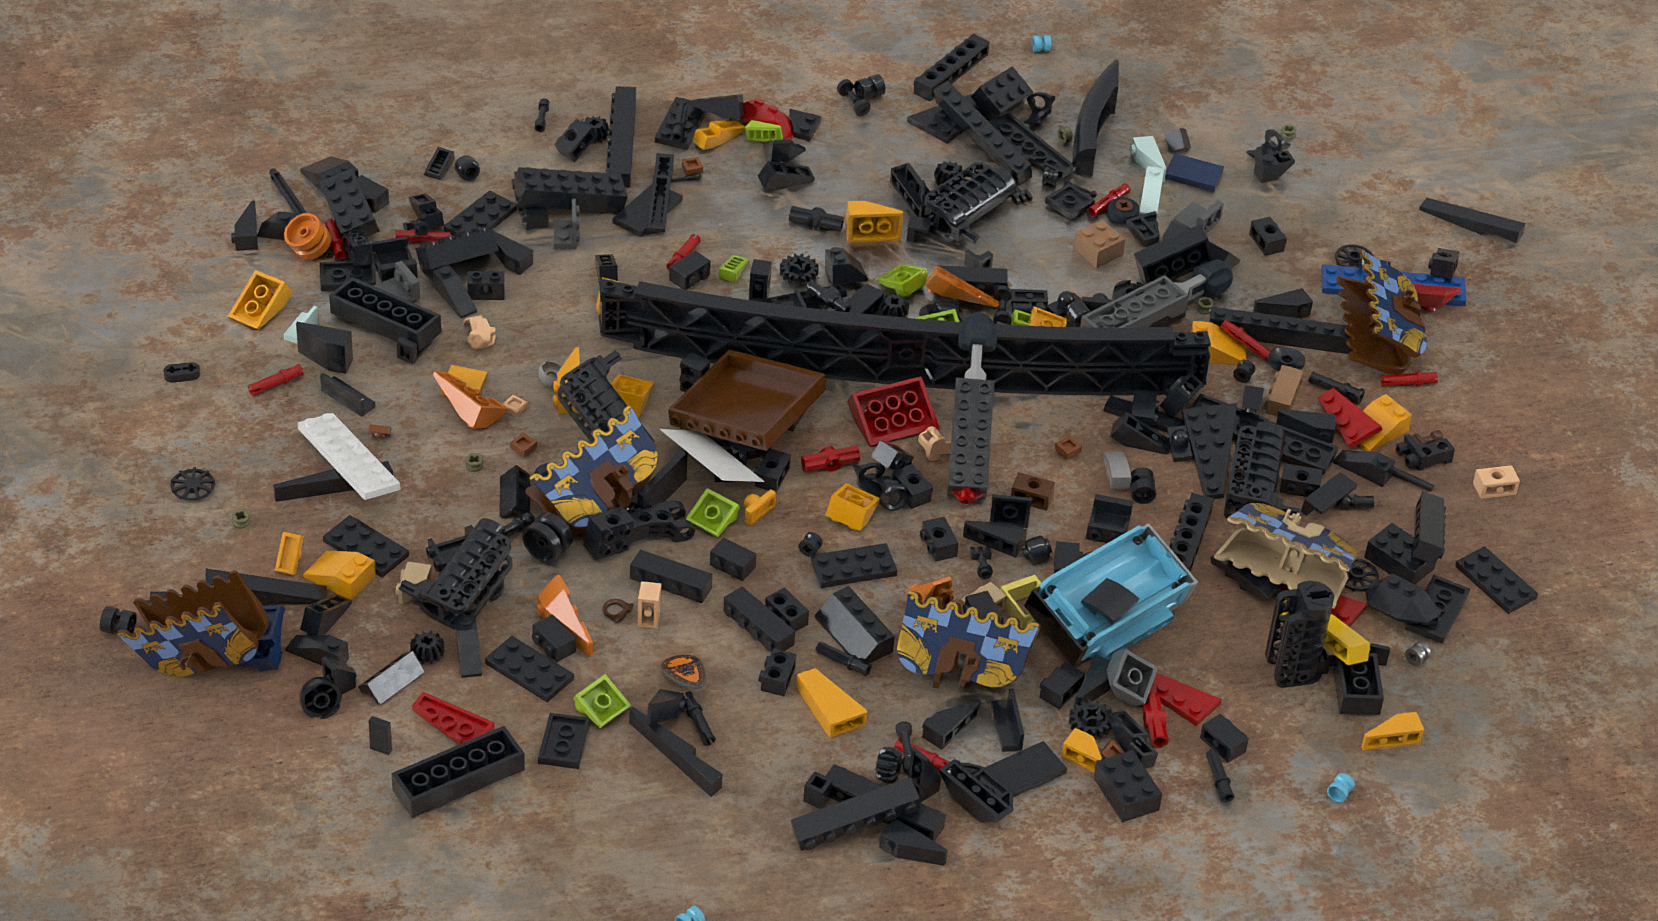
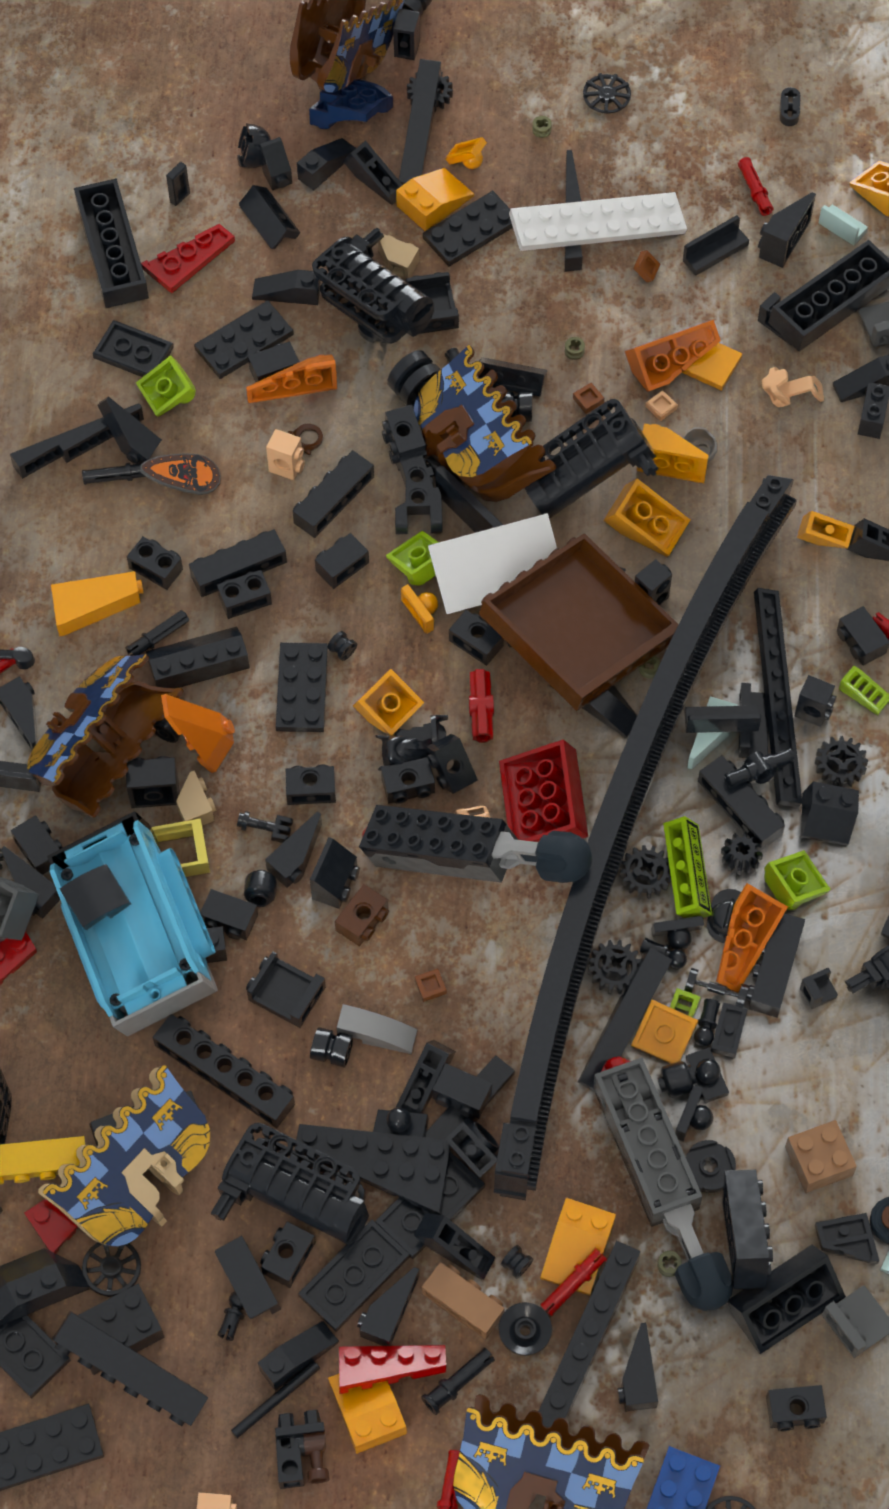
camera: 110 degrees right, 20 degrees up
black gear [410,631,444,664] -> none

